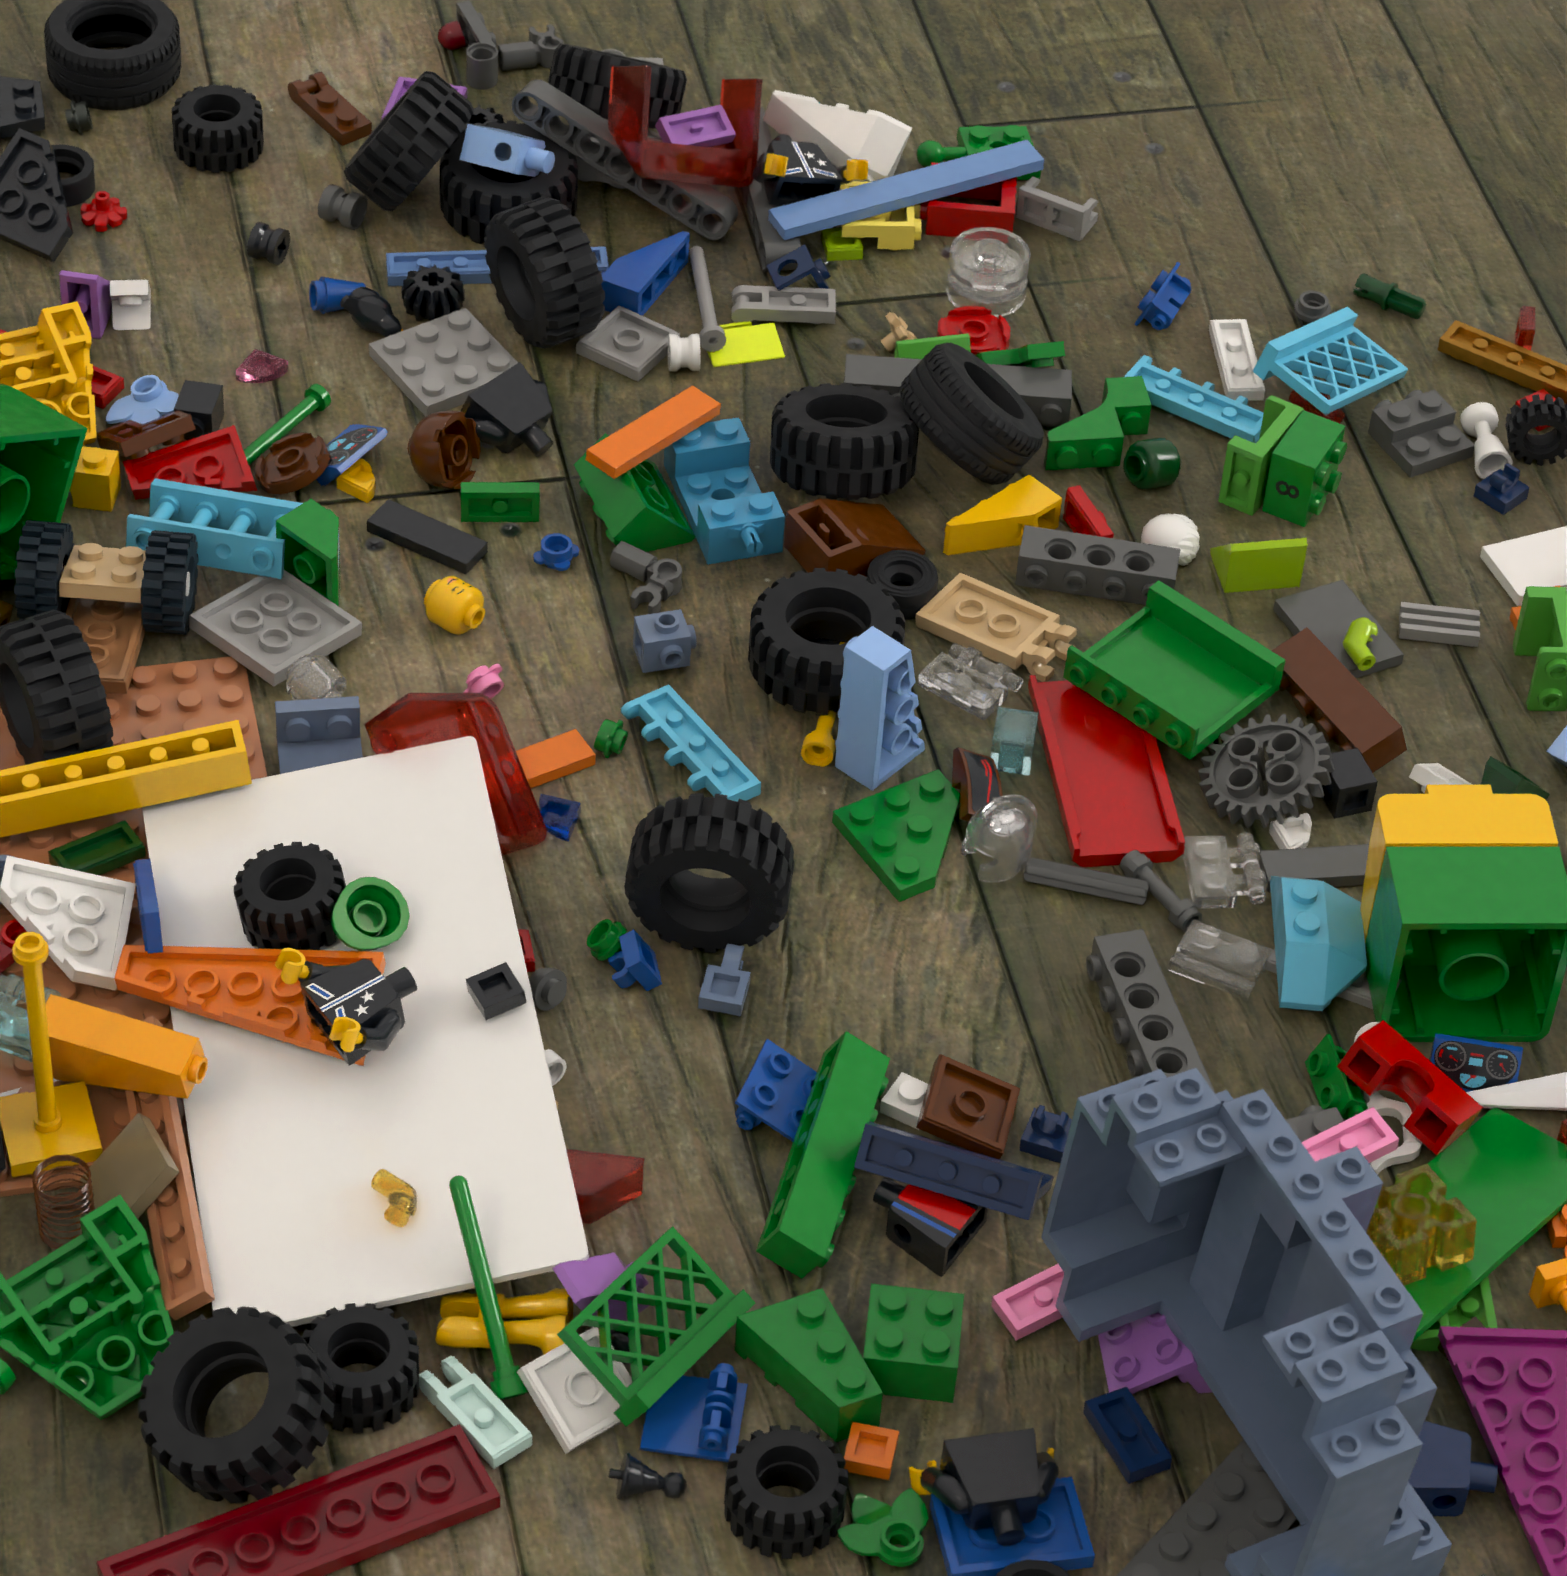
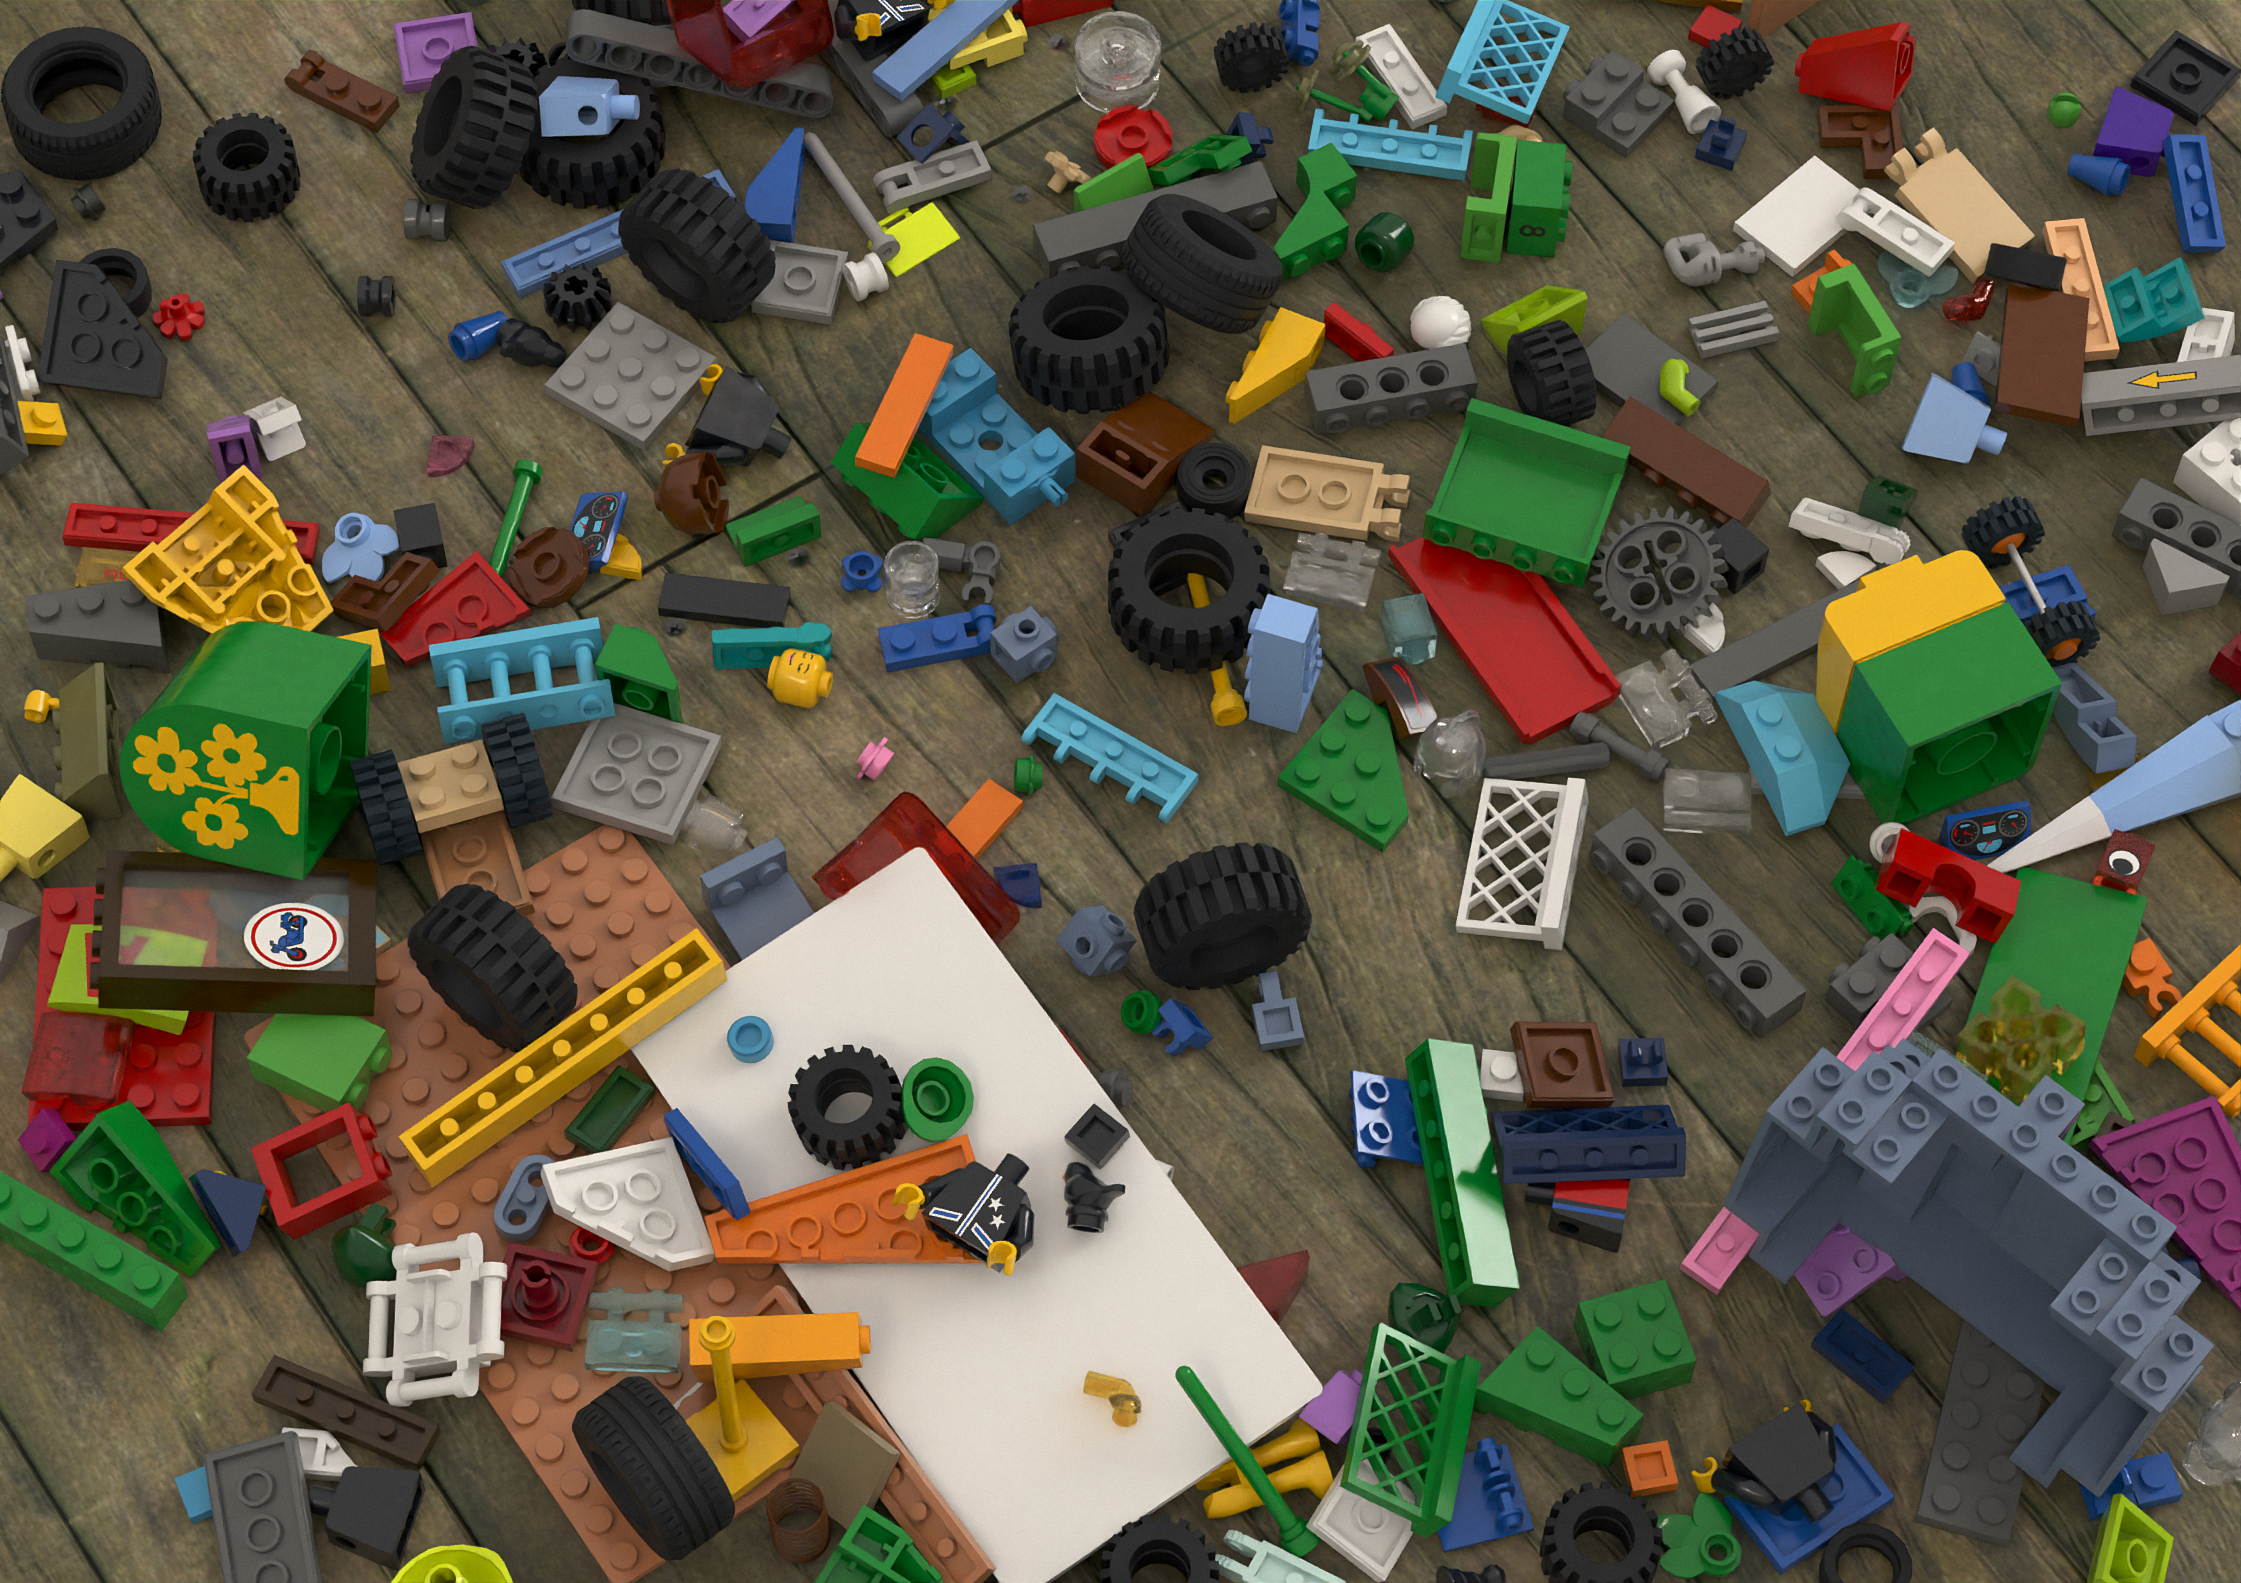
camera: 20 degrees left, 15 degrees up
none -> teal hinge [712,622,832,669]
none -> dark azure tile [727,1016,774,1063]
none -> blue plate [878,604,997,672]
none -> clear wheel [884,541,940,619]
none -> sand blue brick [1056,905,1137,976]
none -> black animal [1062,1162,1125,1233]
none -> black tyre [1213,22,1289,93]
none -> dark blue tile [1225,112,1274,168]
none -> plant [1295,40,1399,123]
none -> dark green piece [1388,1283,1462,1364]
none -> white fence [1456,778,1589,950]
none -> black tyre [1507,320,1597,426]
none -> light grey piece [1663,233,1765,287]

